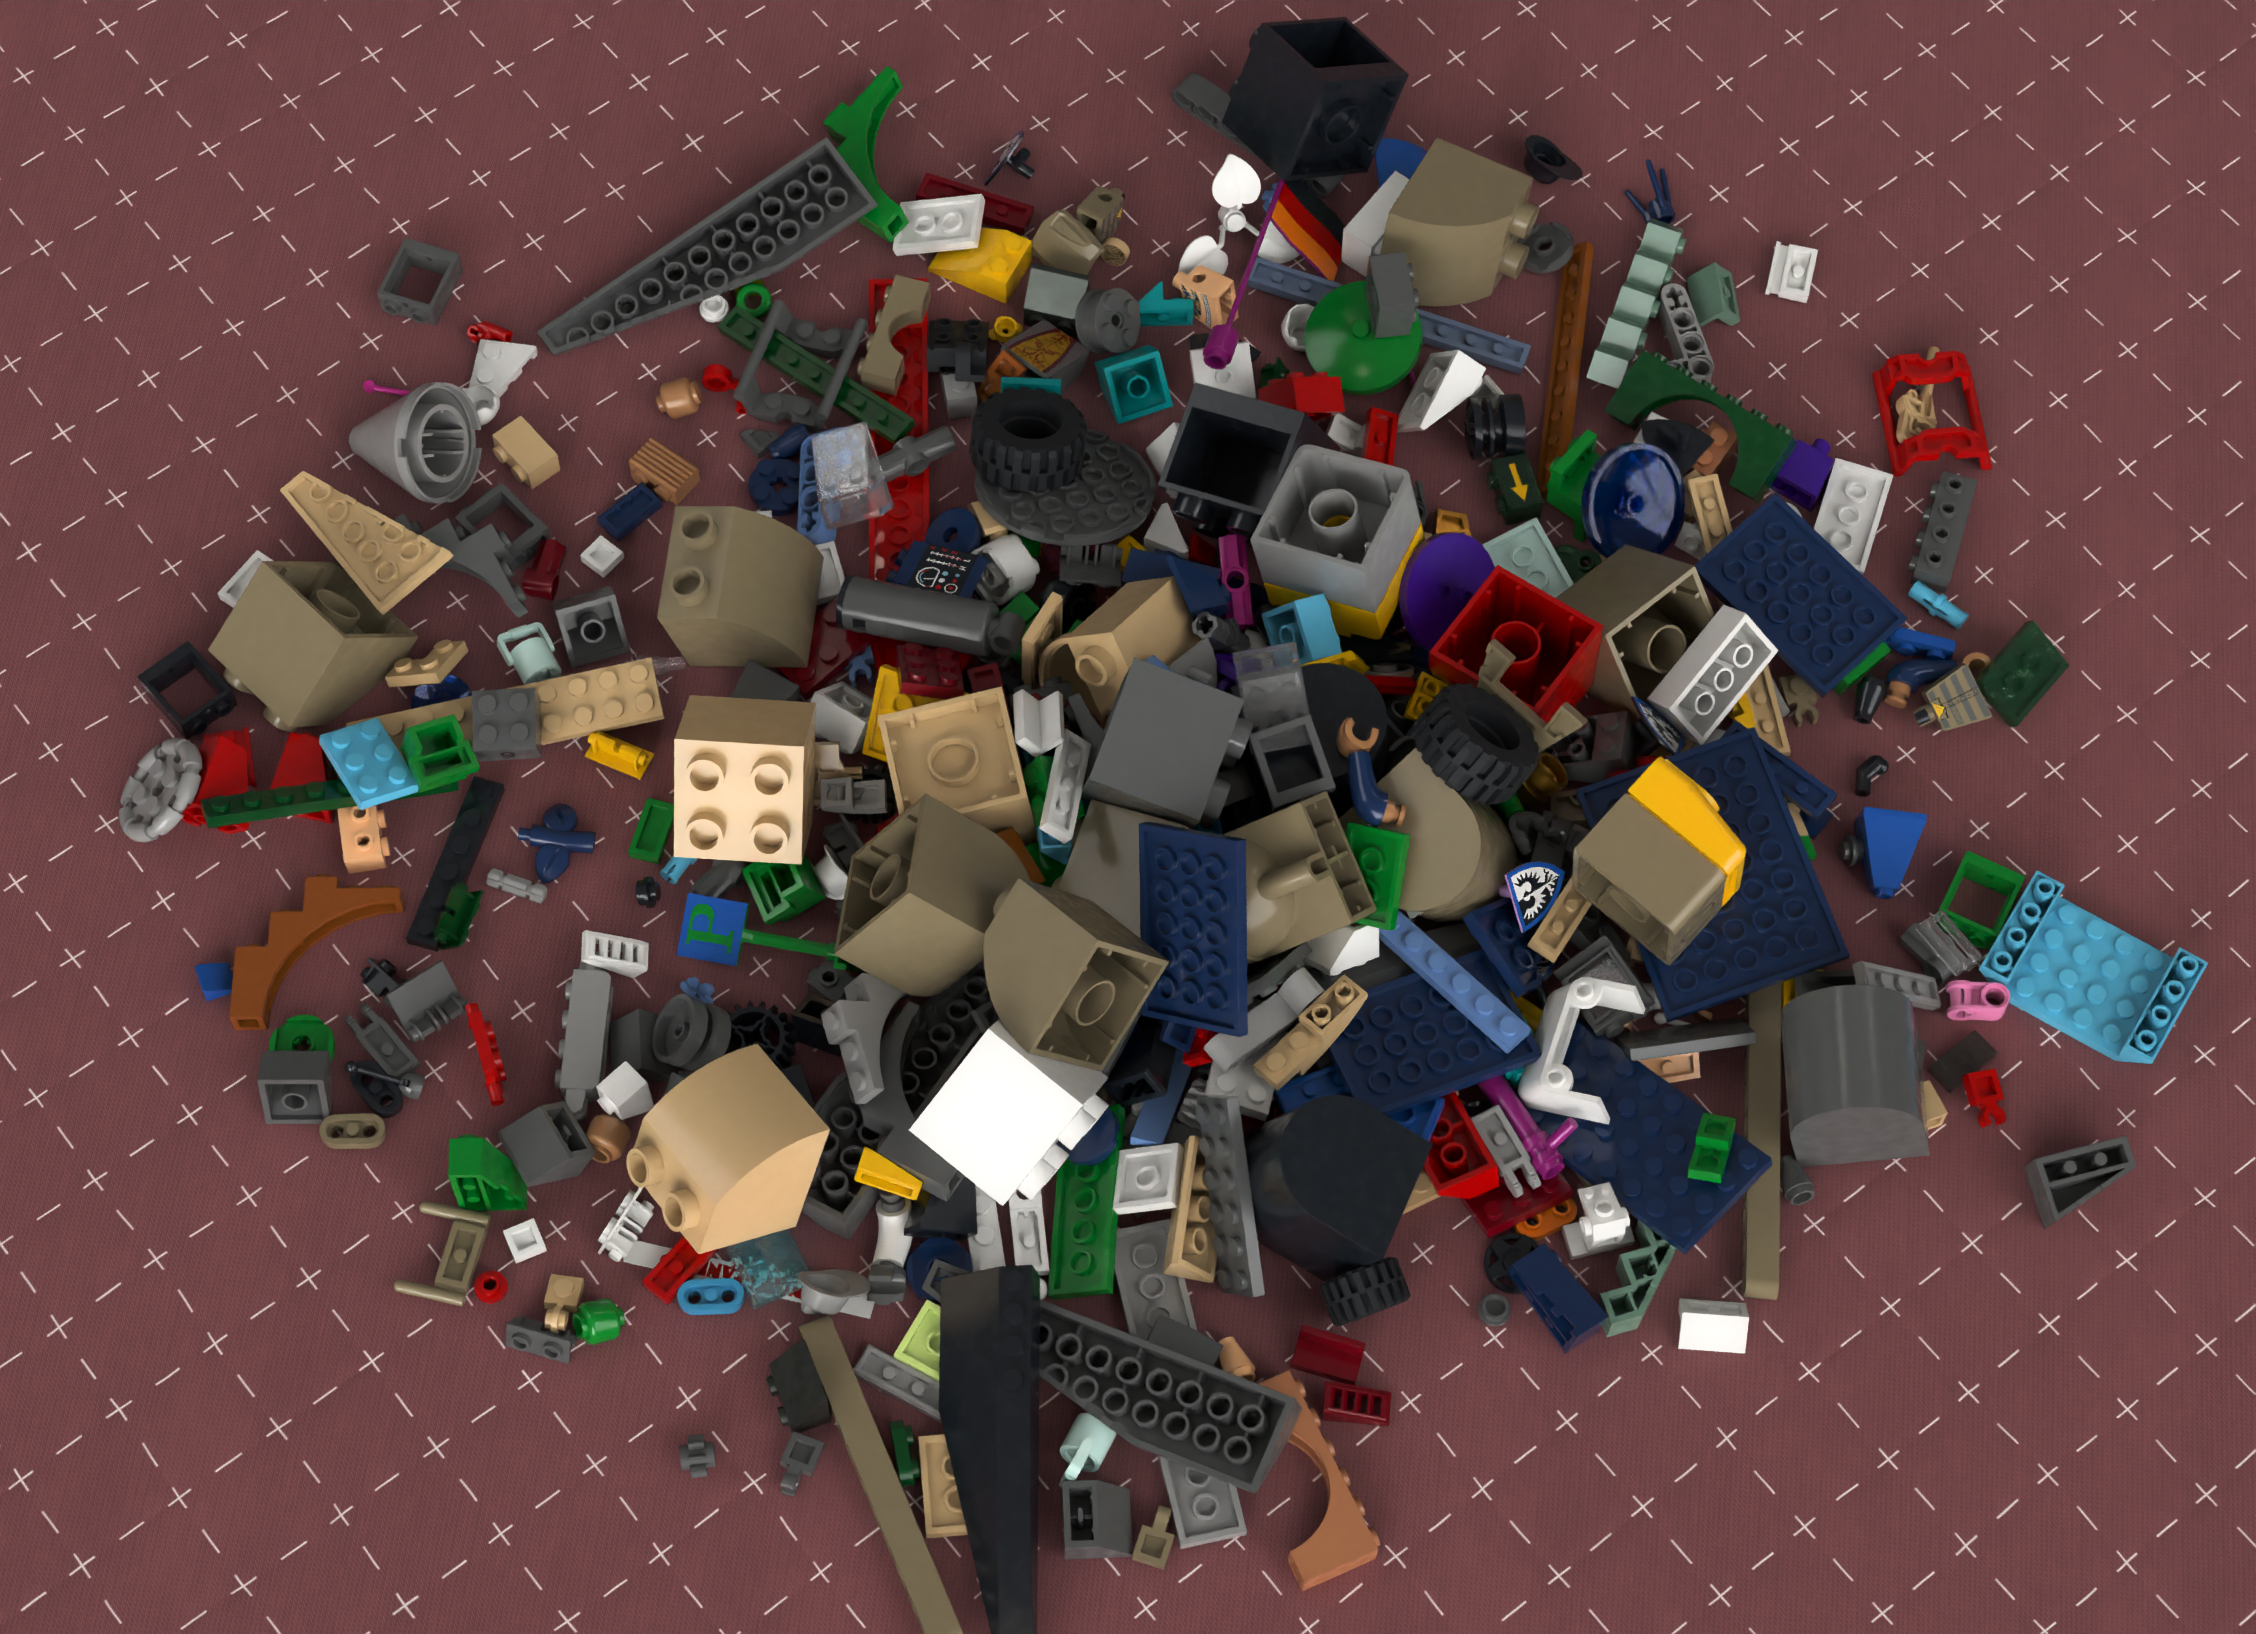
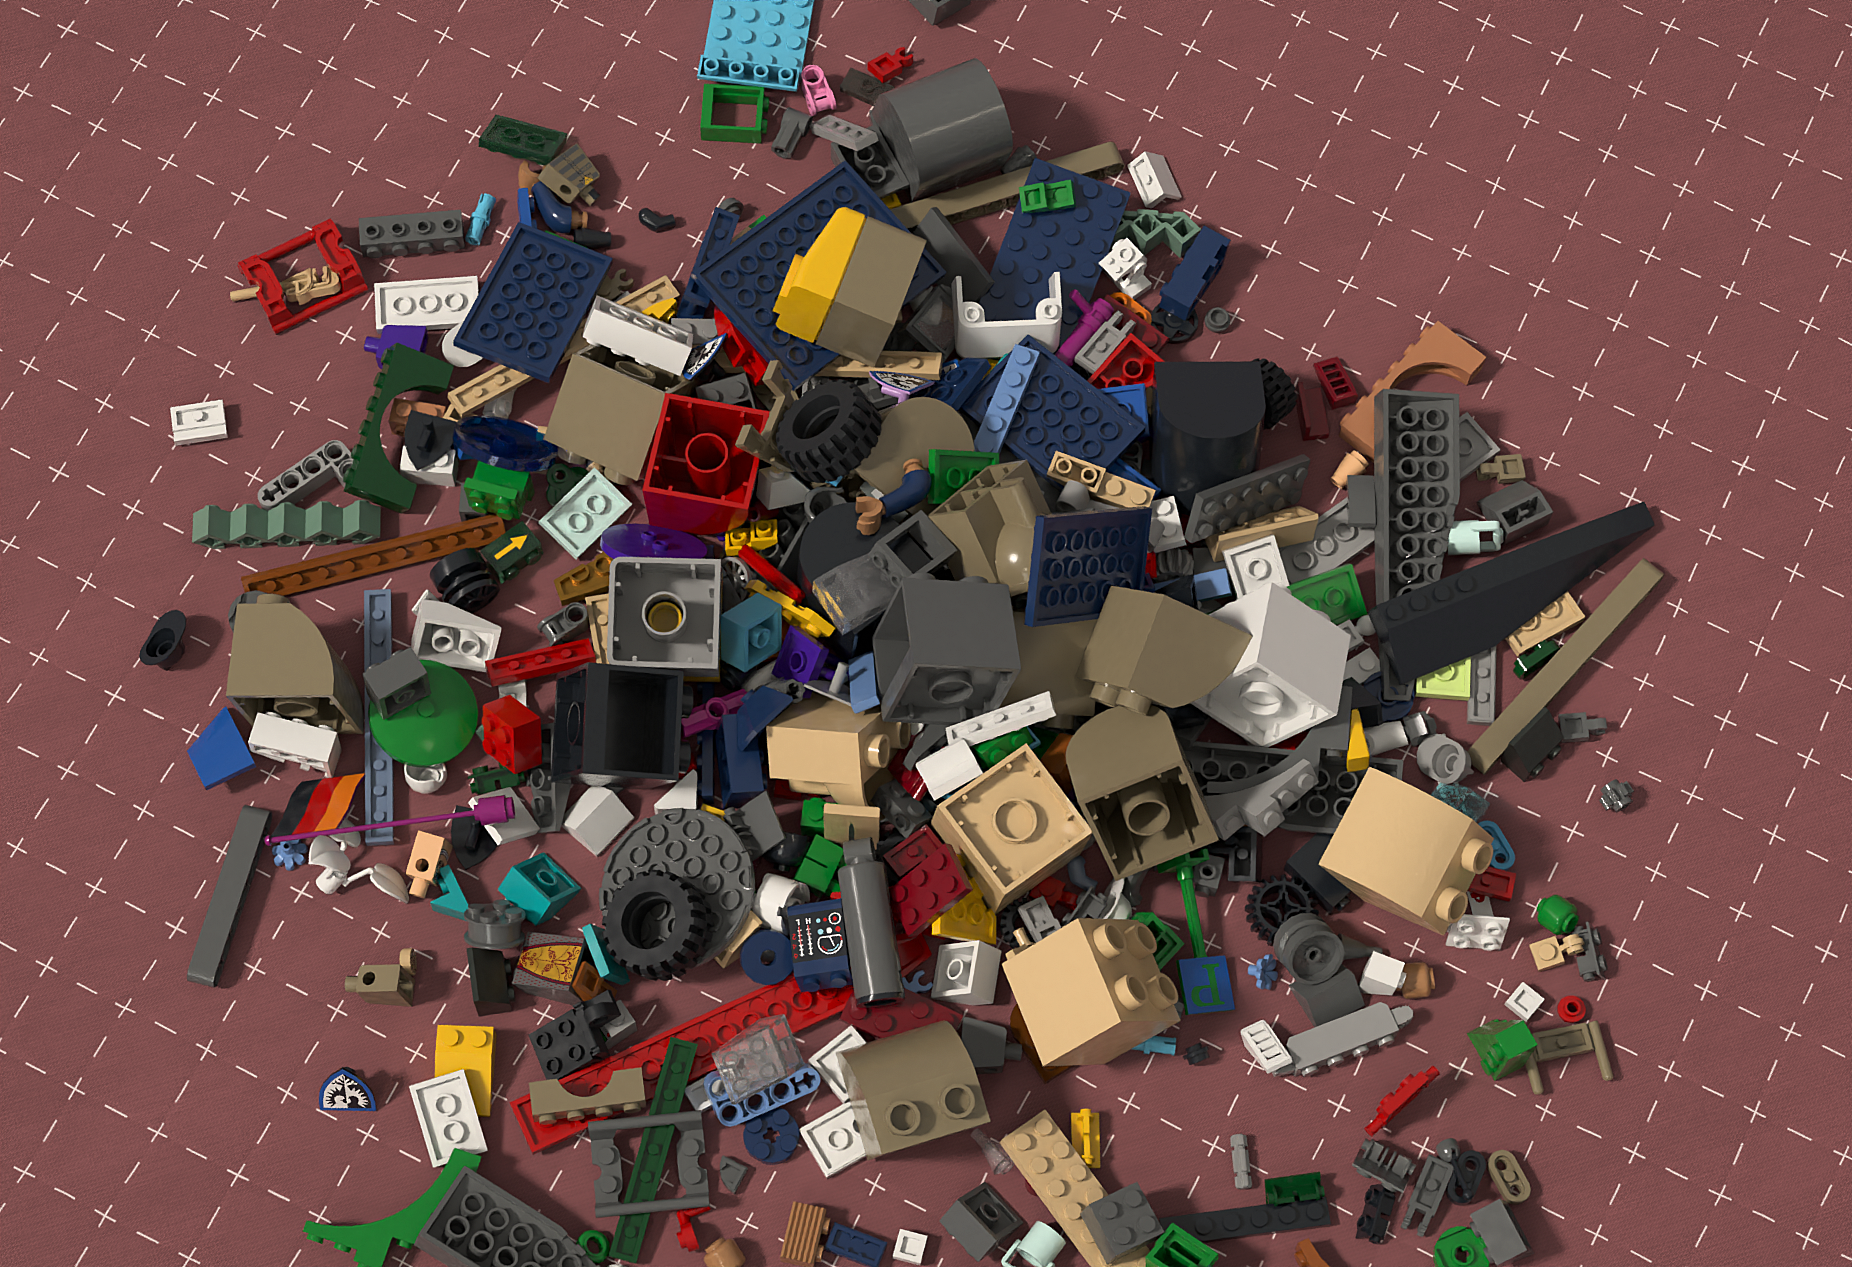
camera: 115 degrees left, 5 degrees up
dark grey slope [497,1101,596,1187] -> none
dark blue plant [518,803,596,884] -> none
green tile [628,798,674,864] -> none
dark blue cone [768,423,810,459] -> none
dark grey piece [865,425,957,487] -> none
dark red plate [916,172,1034,235] -> none
yellow plate [989,316,1023,344] -> none
dark tan slope [1032,210,1105,275] -> none
black piece [1222,17,1409,181] -> none
dark blue plant [1624,159,1676,224] -> none
sand green panel [1687,262,1741,327] -> none
blue slope [1853,807,1927,899] -> none
clear tile [1916,910,1983,977] -> none

